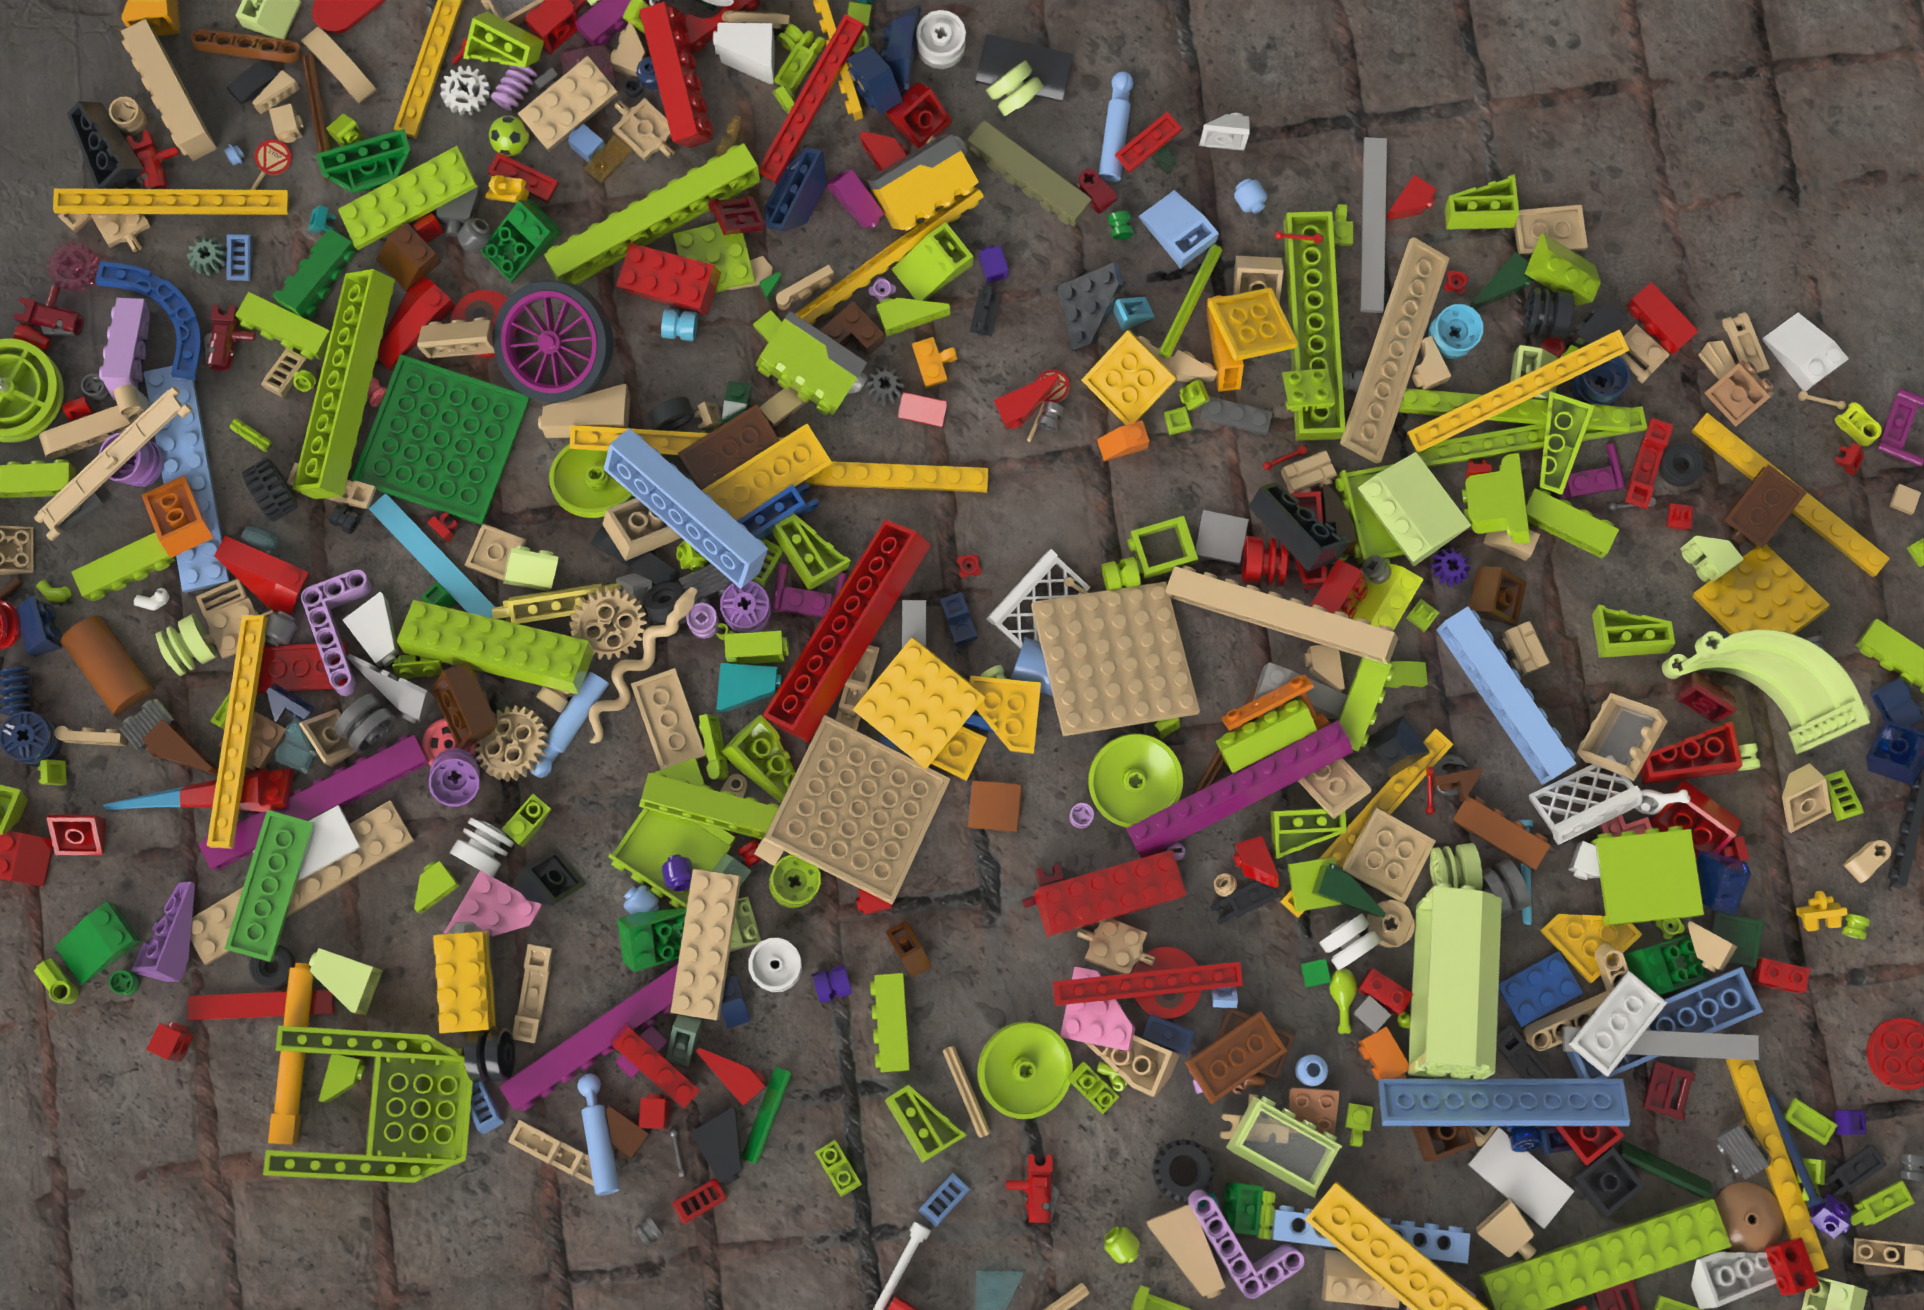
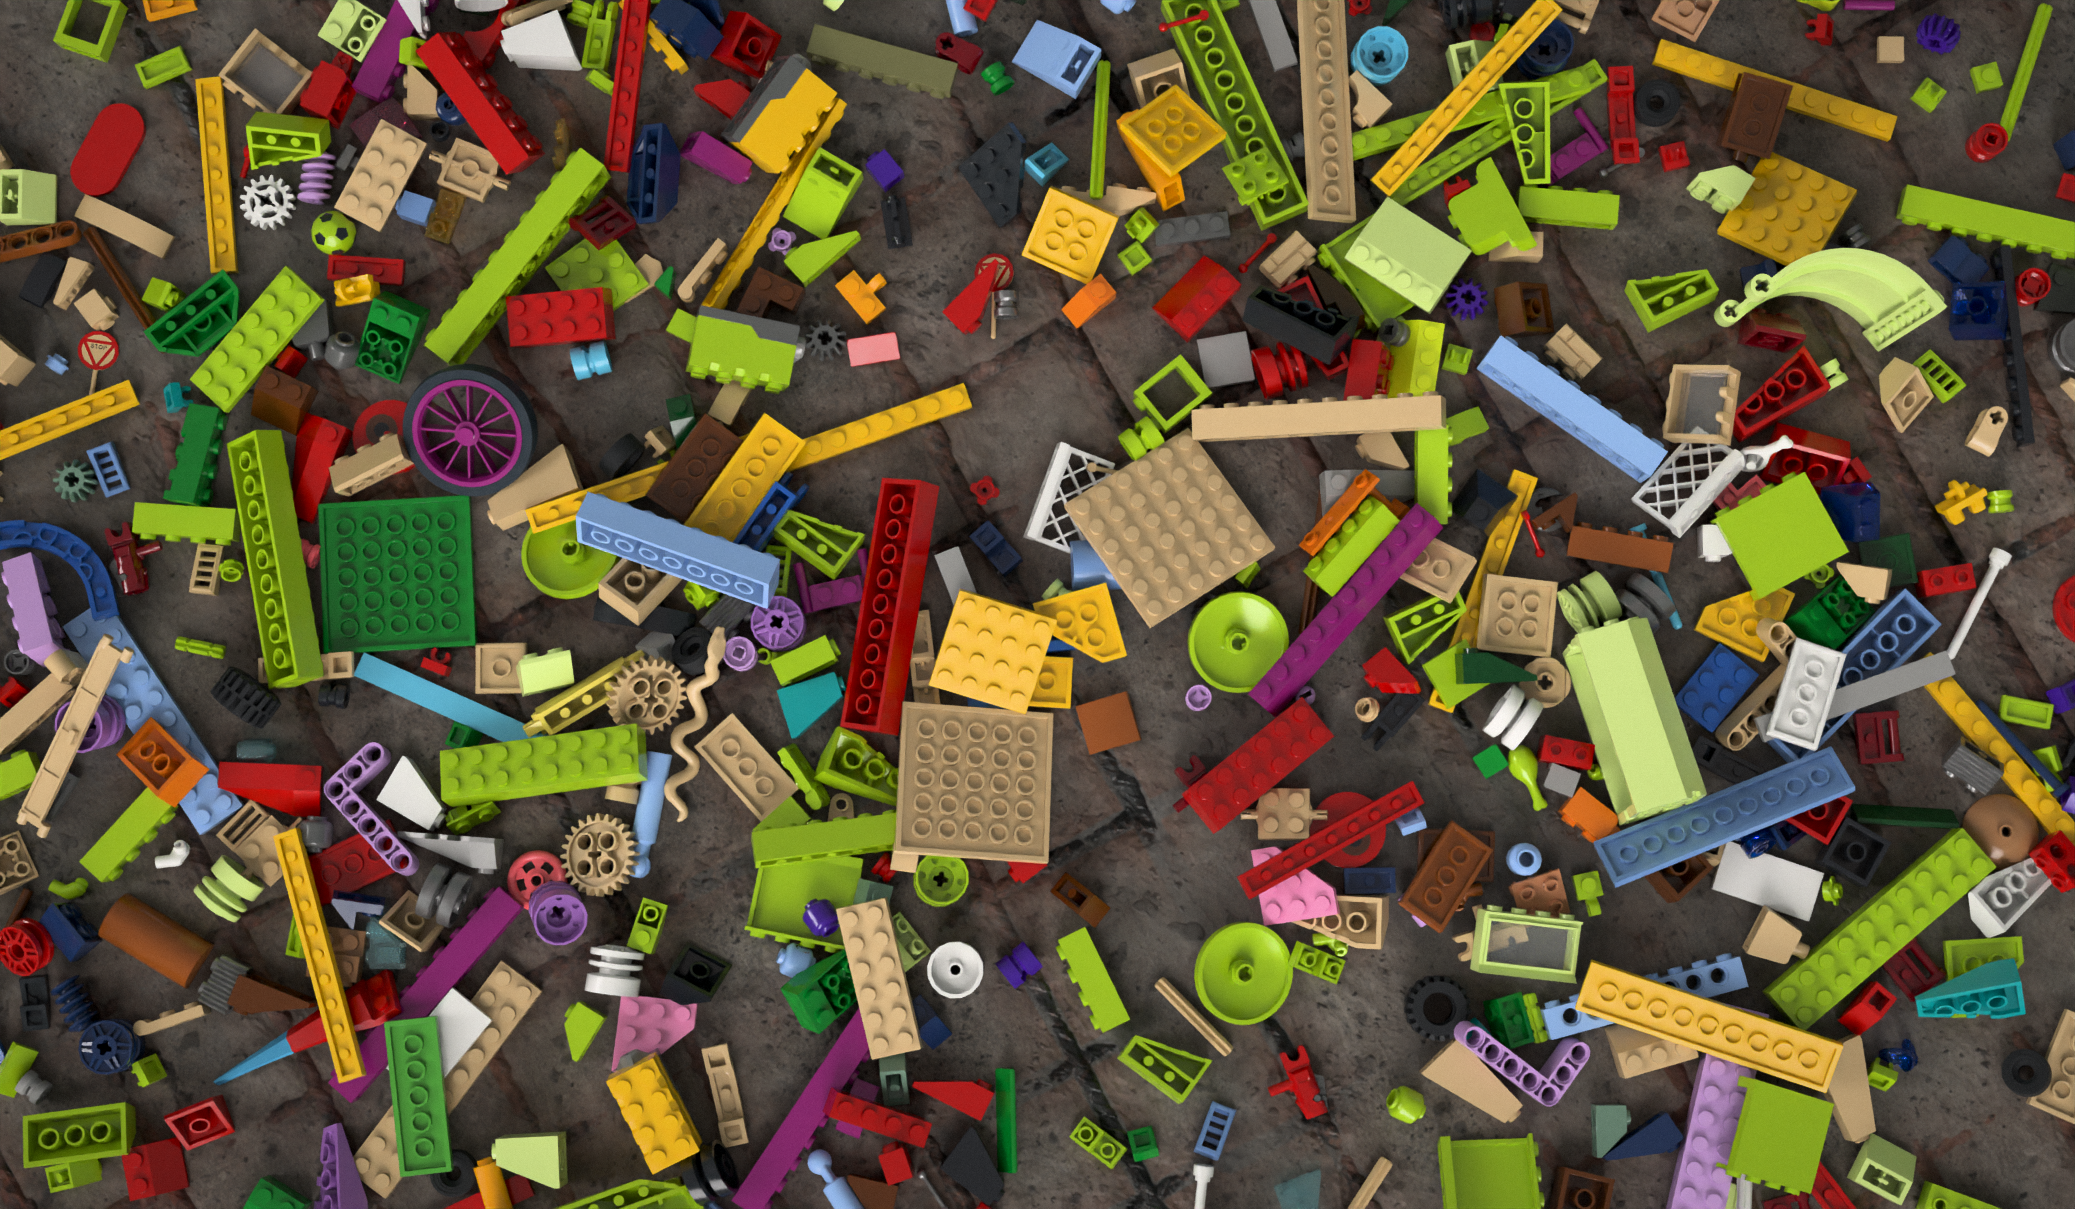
camera: 20 degrees left, 5 degrees up
reddish brown slope [431,663,498,750] -> none
none -> green slope [1127,1125,1159,1162]
none -> red slope [1152,255,1242,343]
none -> lime plate [1822,876,1843,906]
none -> white piece [1947,548,2012,660]

